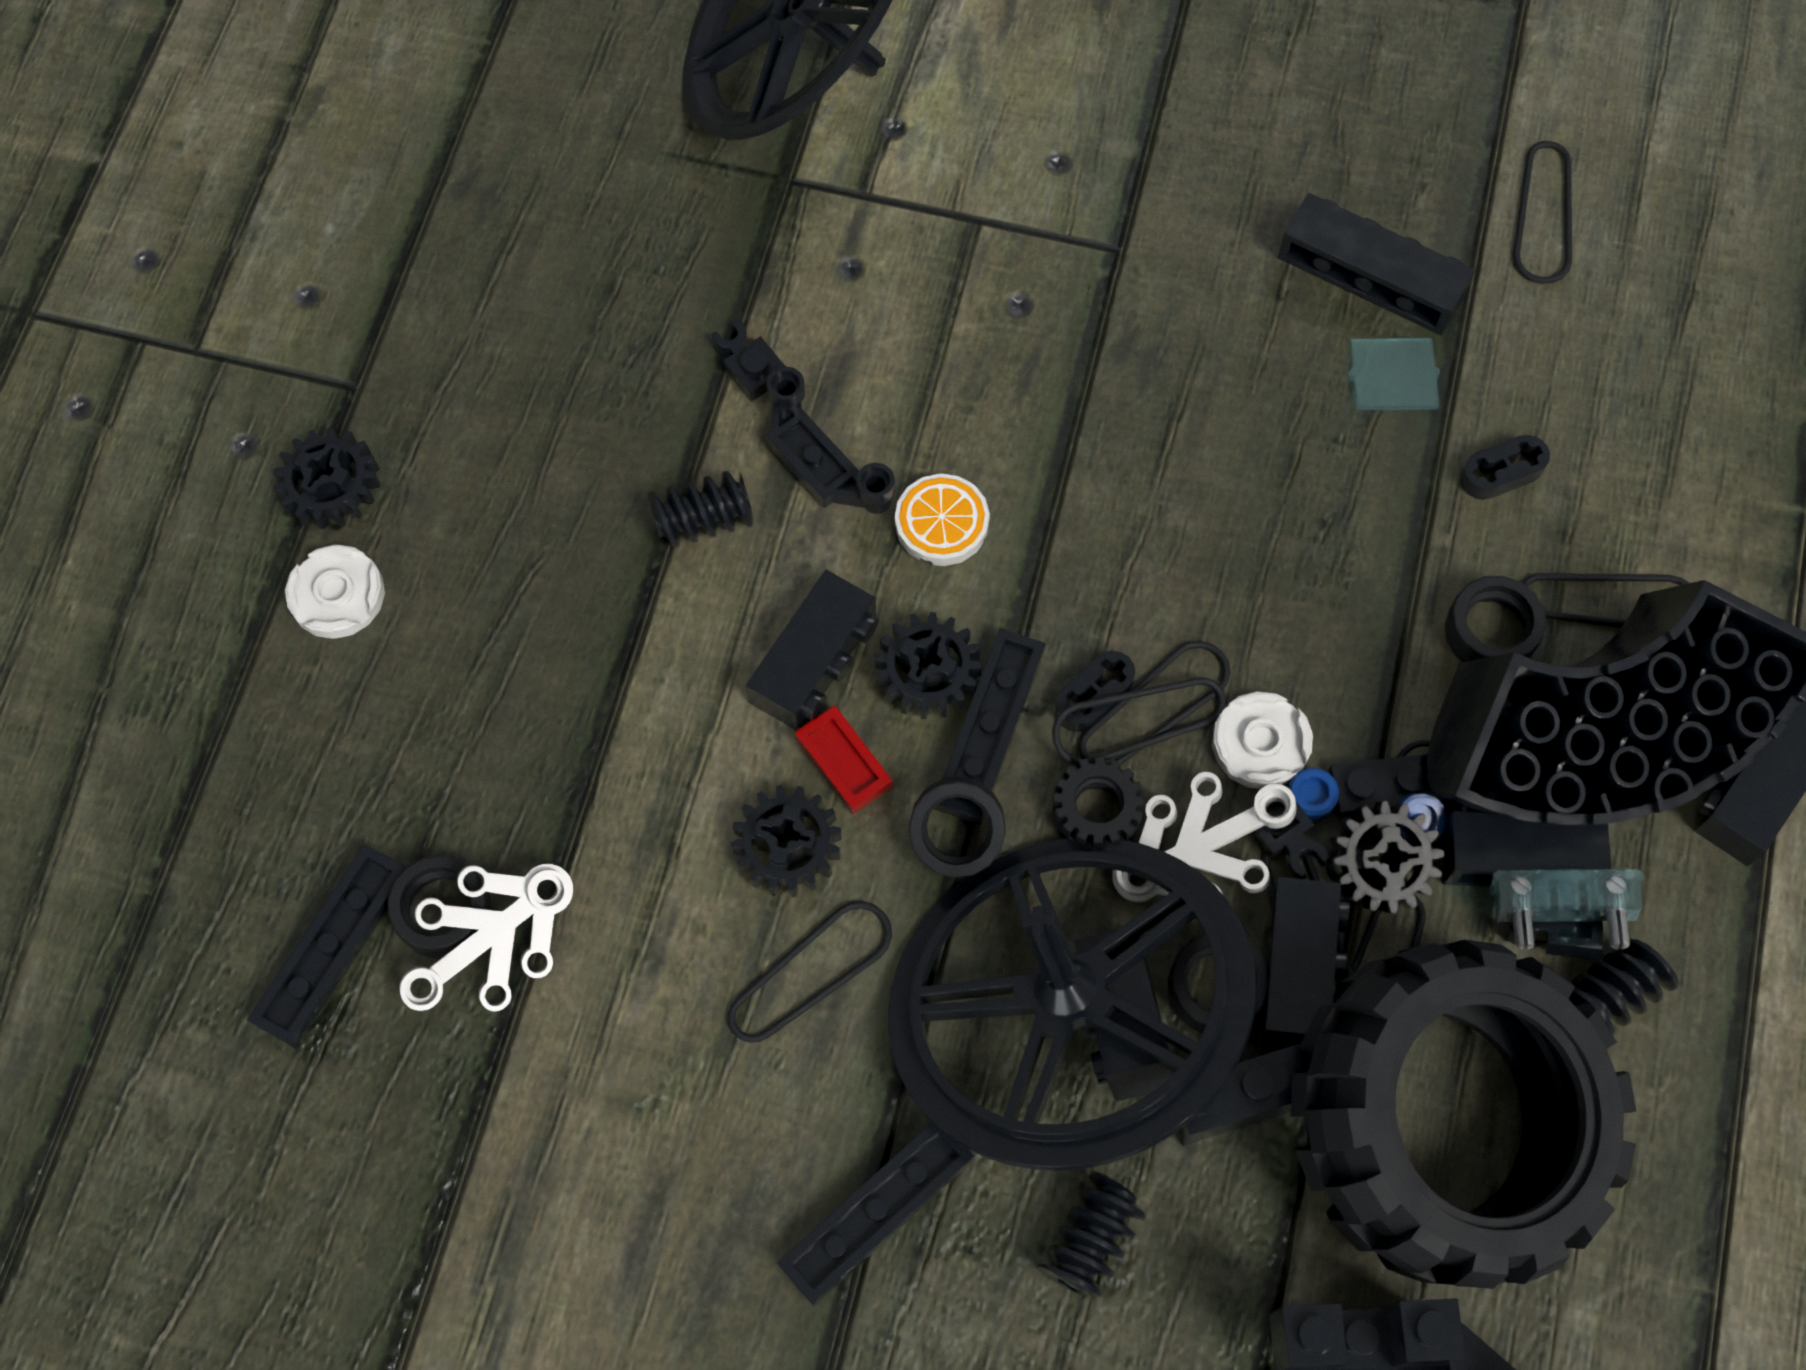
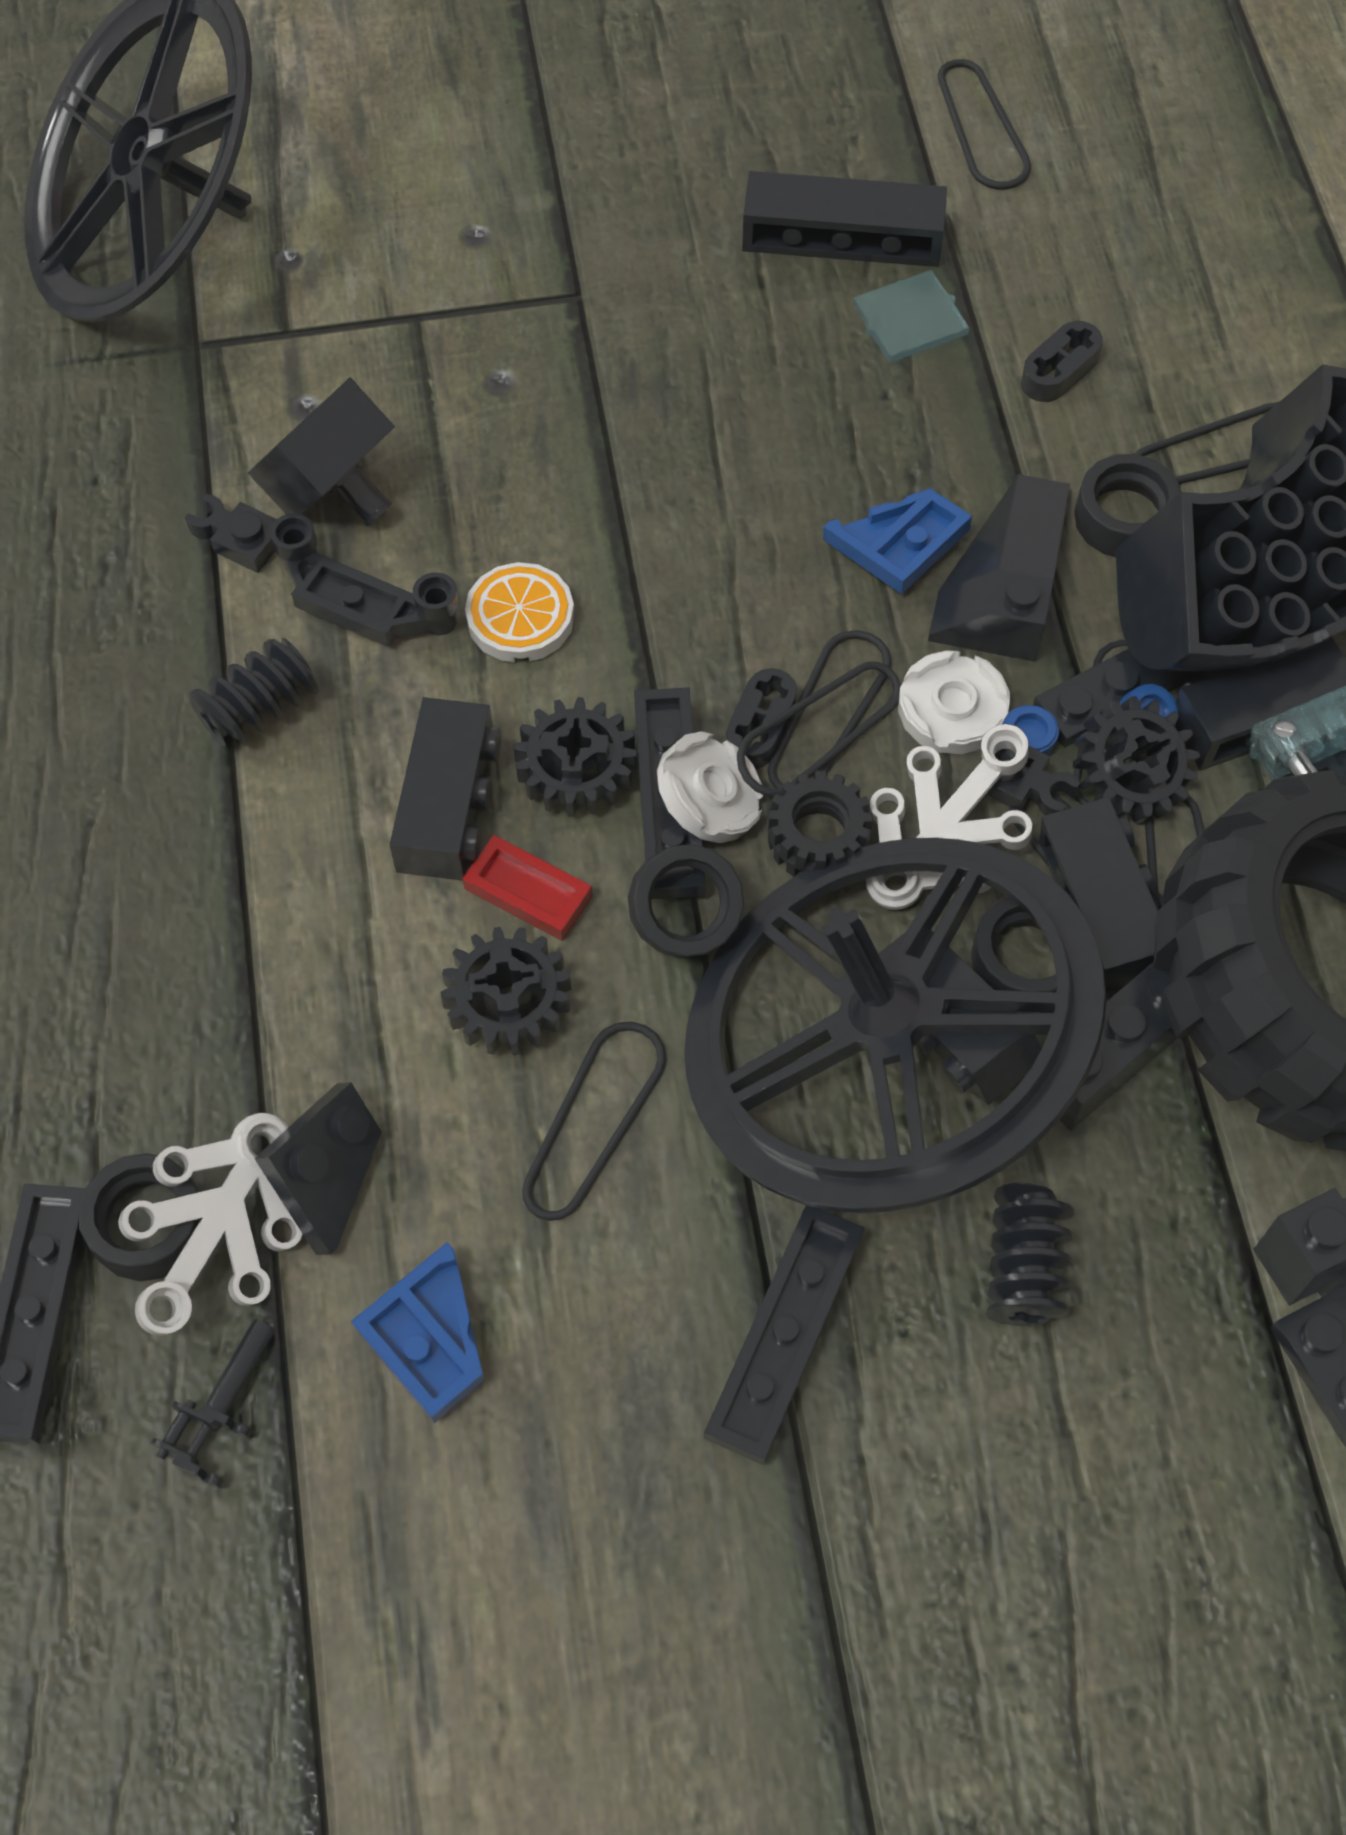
camera: 25 degrees left, 5 degrees down
none -> black piece [150,1319,276,1489]
none -> black brick [248,377,395,526]
none -> black wing [254,1082,382,1255]
none -> blue wing [351,1242,485,1423]
none -> white tile [657,732,763,843]
none -> blue wing [823,488,972,594]
none -> black wedge [928,474,1070,662]

